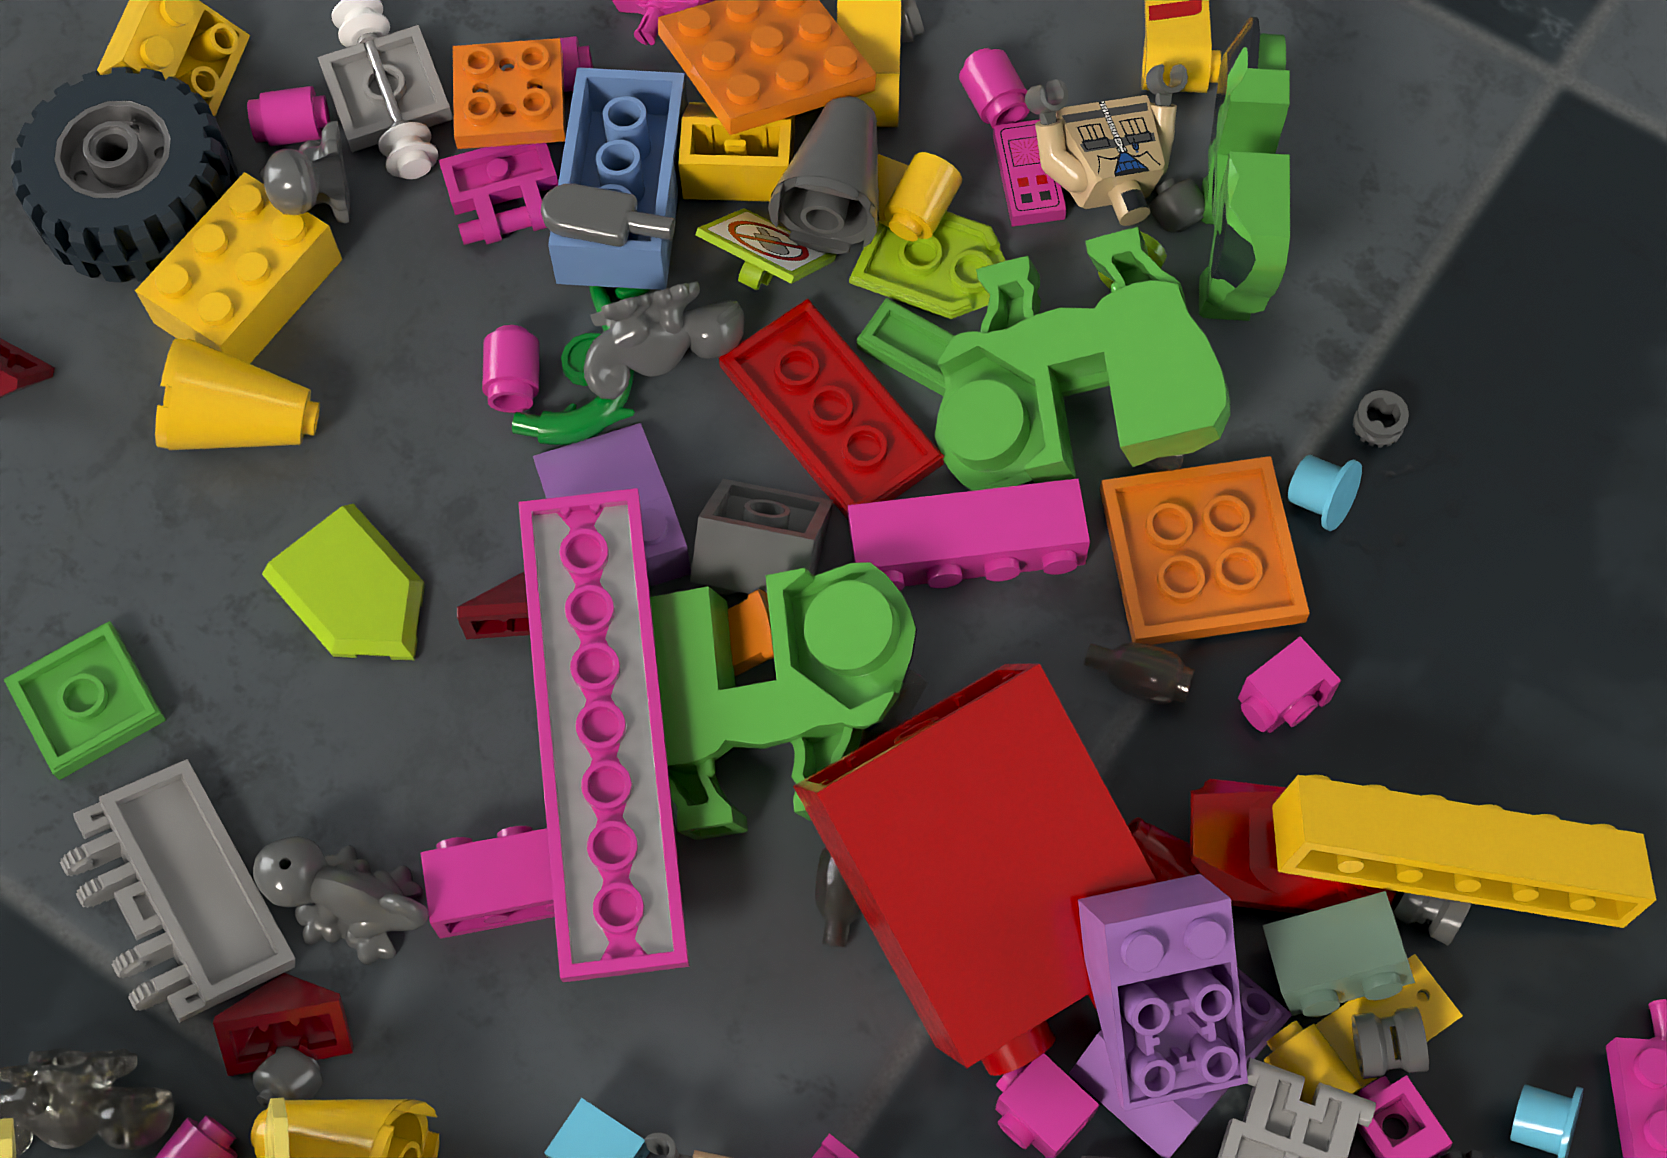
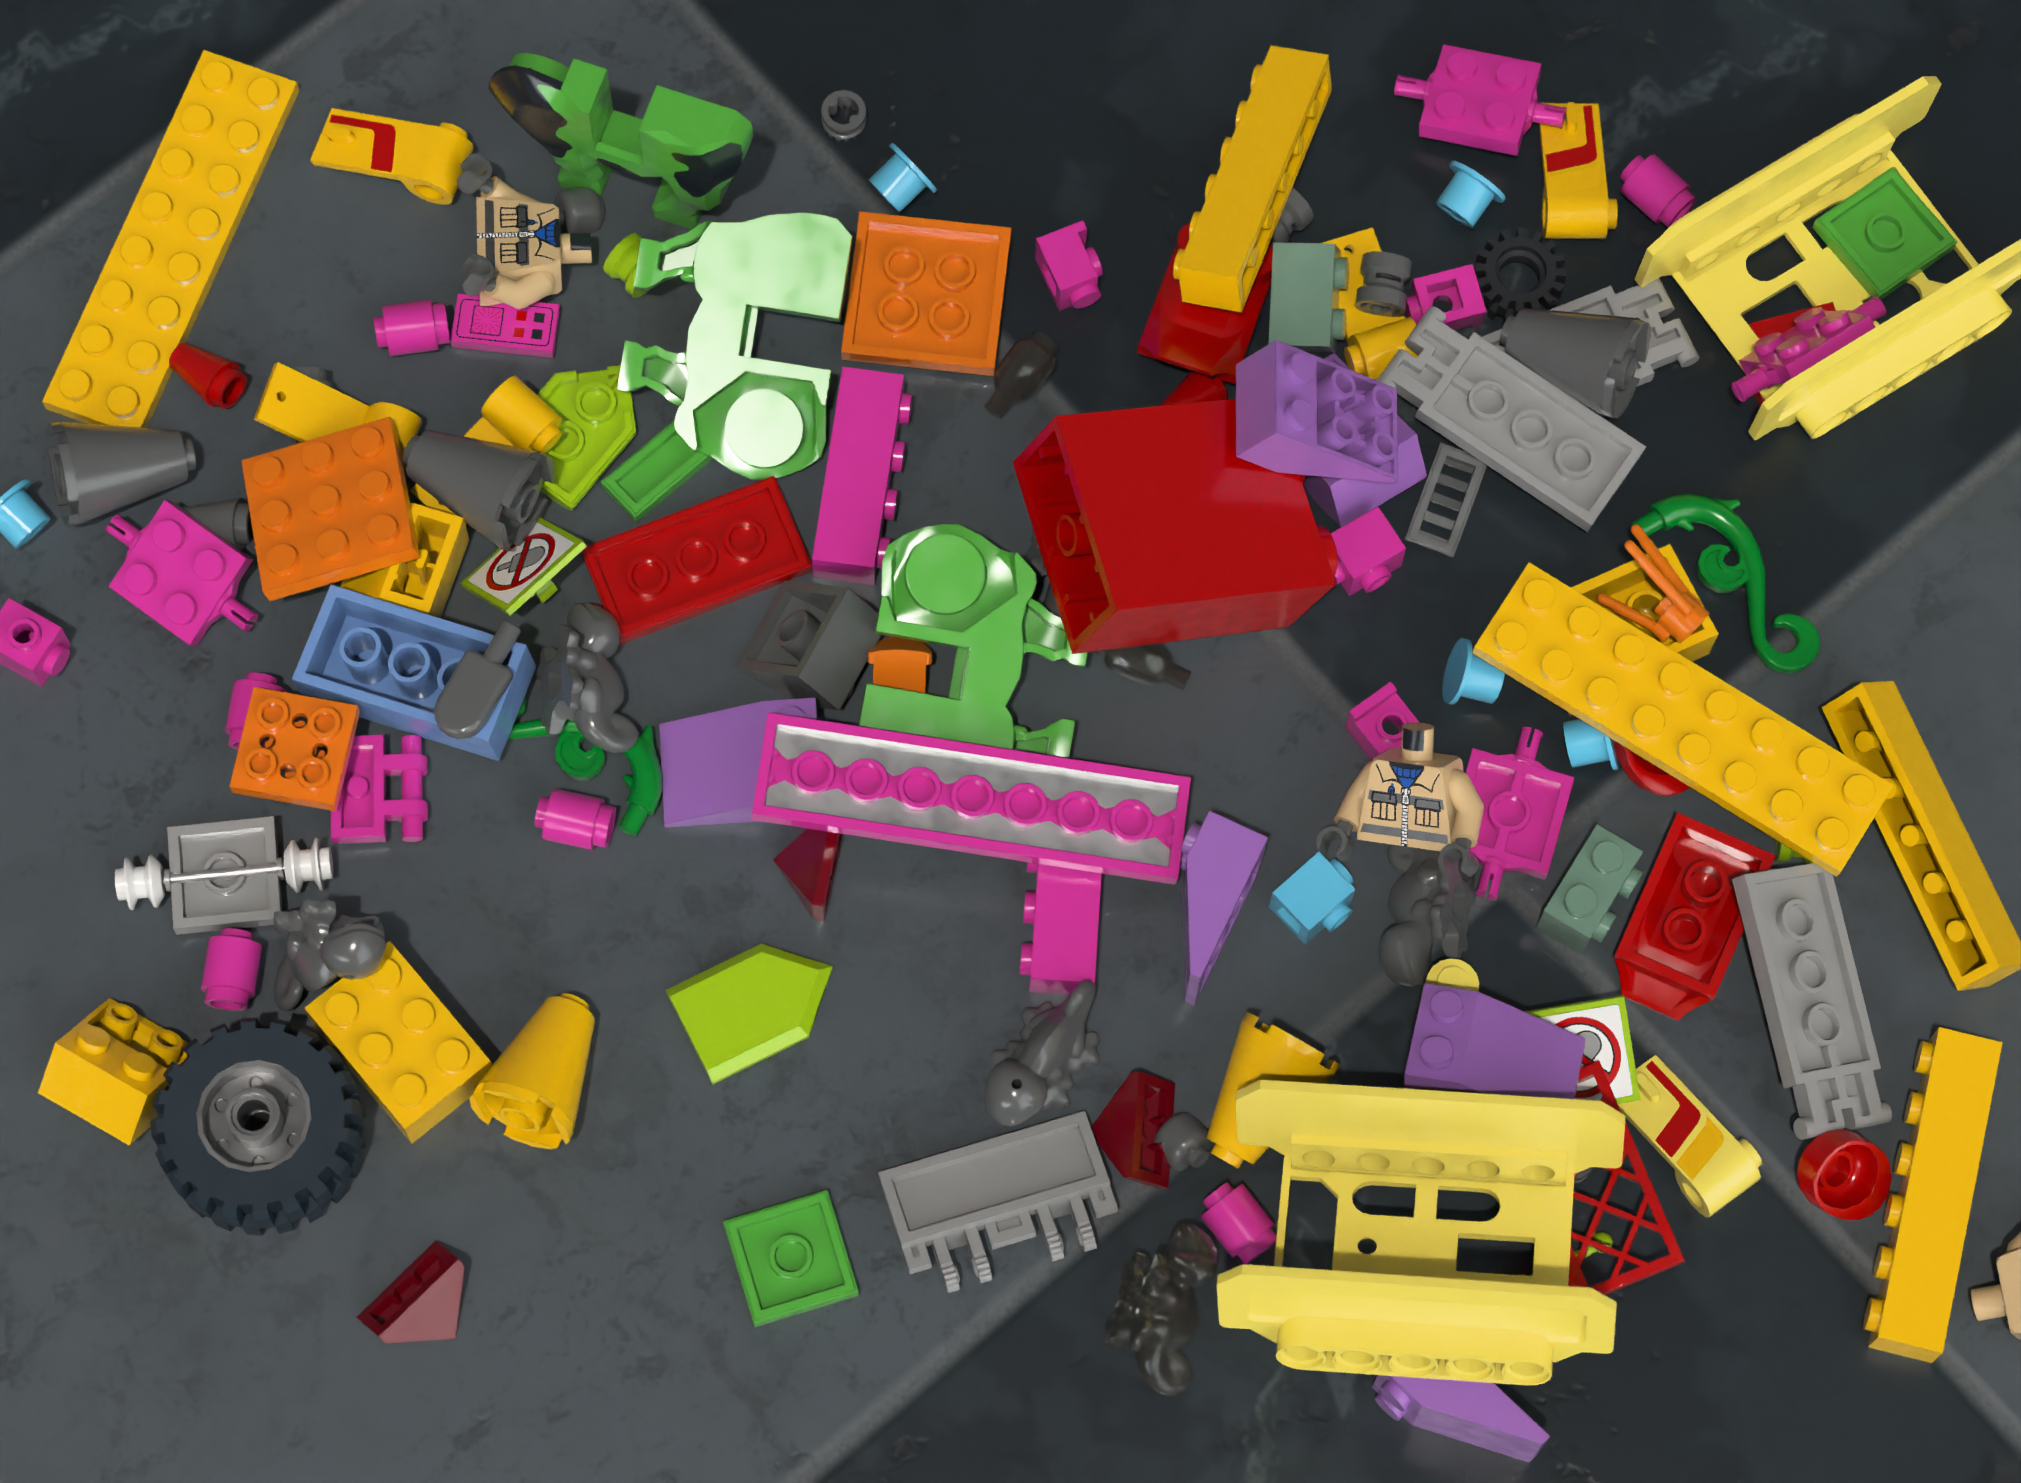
camera: 80 degrees left, 5 degrees up
none -> medium lavender slope [1180,811,1268,1006]

